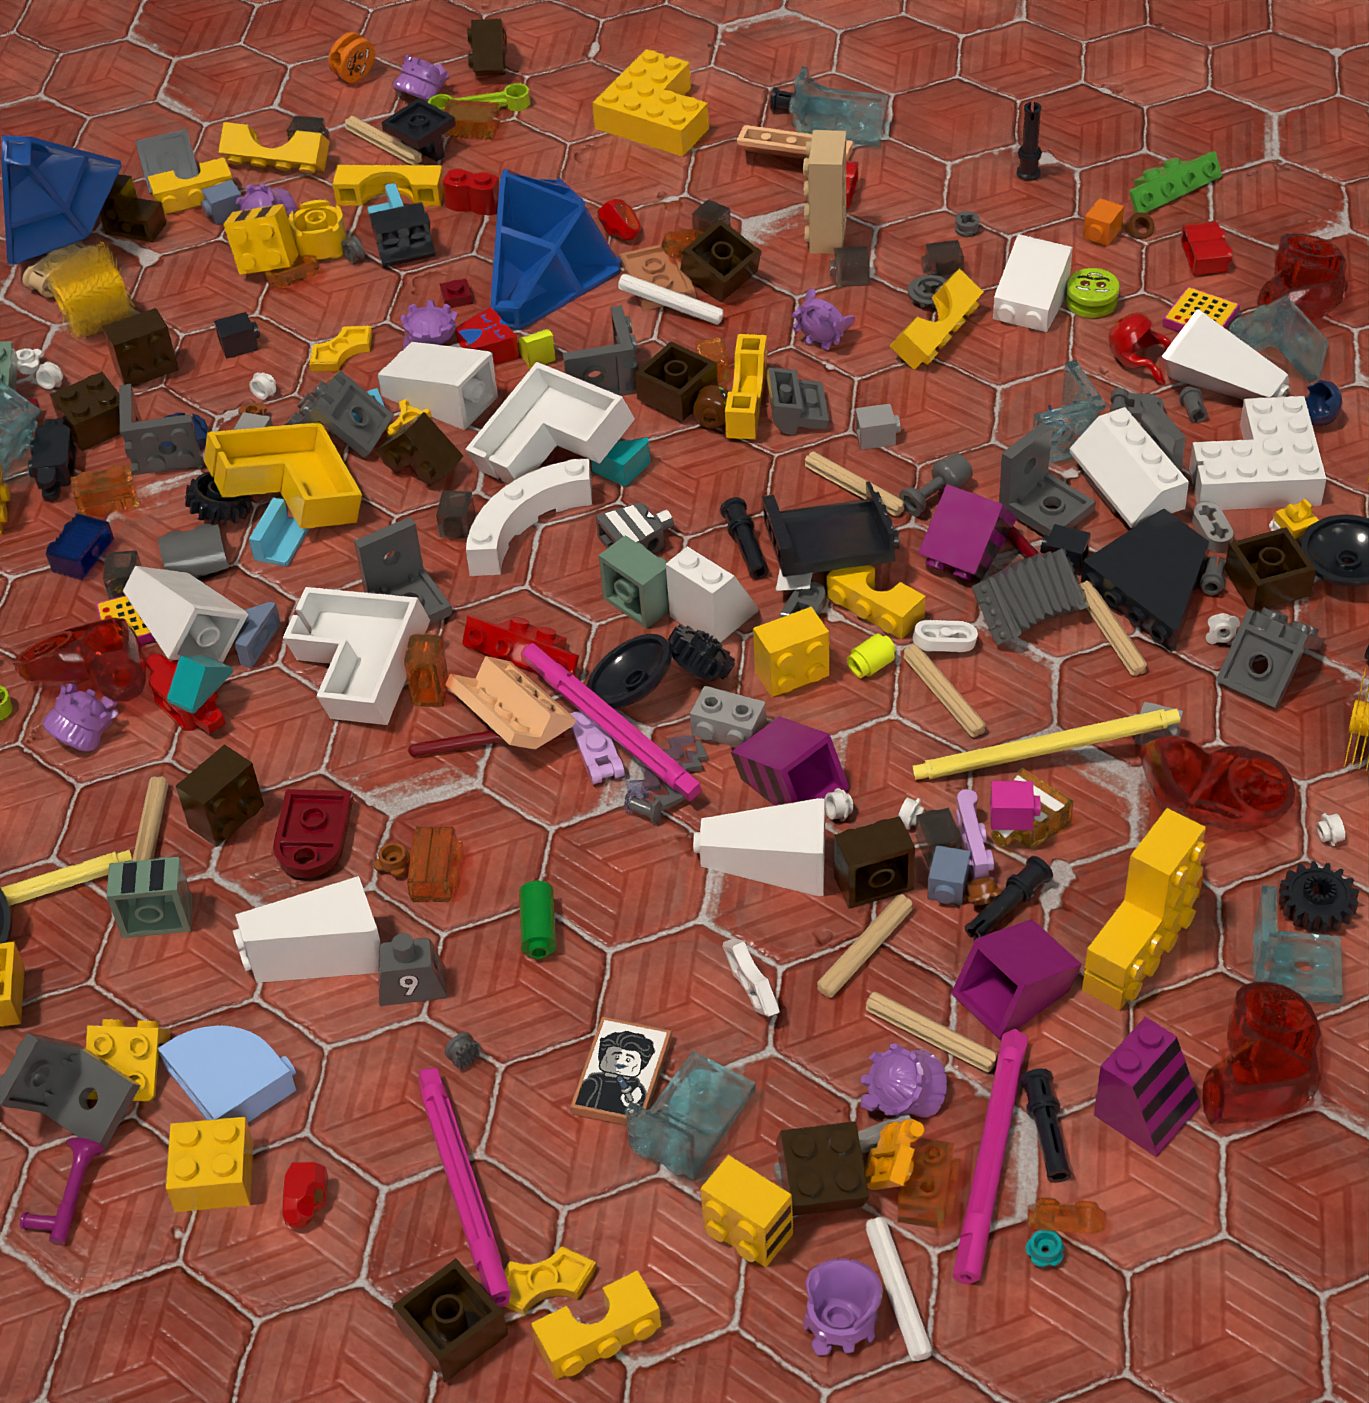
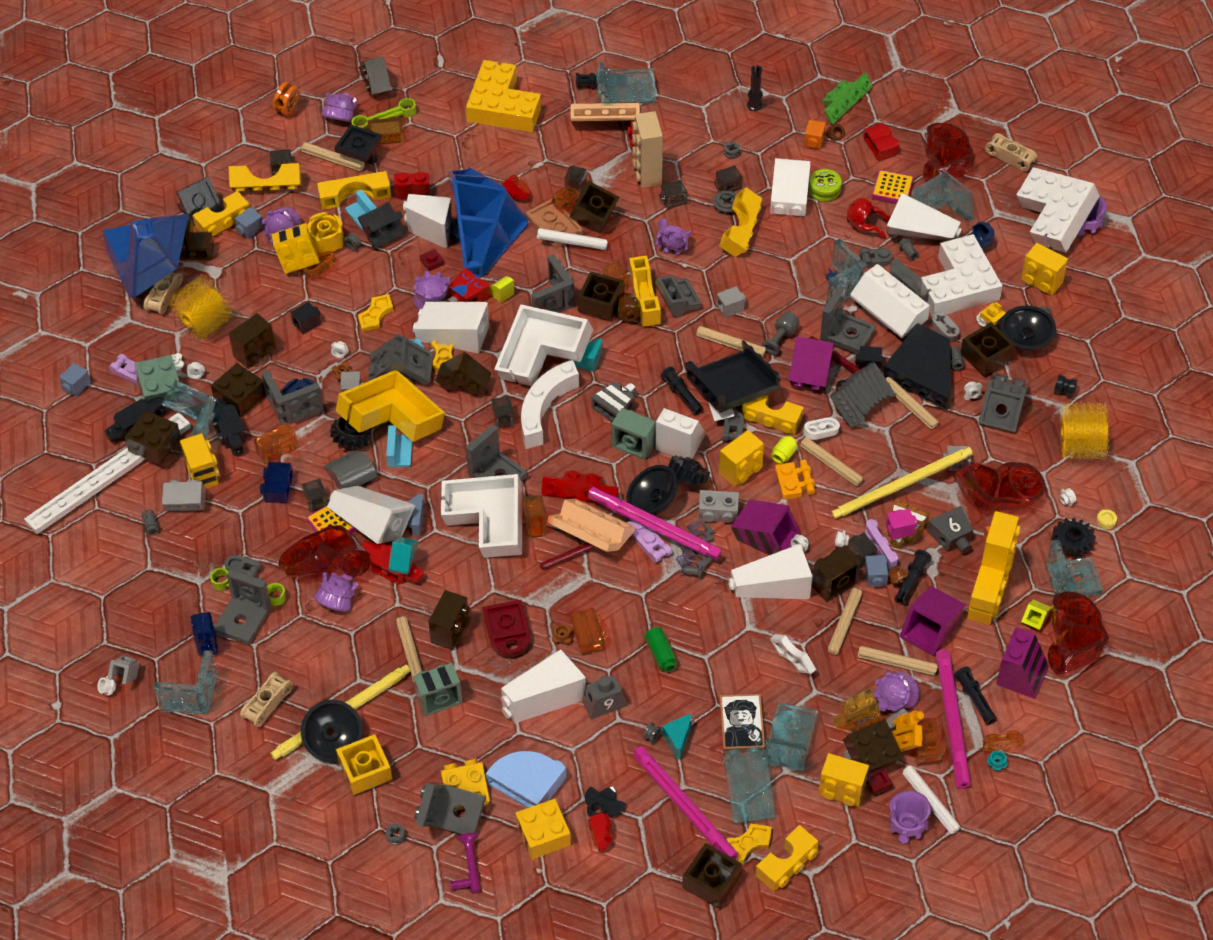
camera: 20 degrees left, 5 degrees up
none -> white slope [403,194,453,248]
none -> black plate [585,786,626,818]
none -> teal slope [662,714,692,760]
none -> clear light blue bracket [721,747,775,823]
none -> light orange plate [775,460,815,500]
none -> clear yellow torso [832,688,881,732]
none -> dark red plate [866,767,893,796]
none -> dark grey torso [927,506,973,554]
none -> neon yellow brick [1021,599,1052,630]

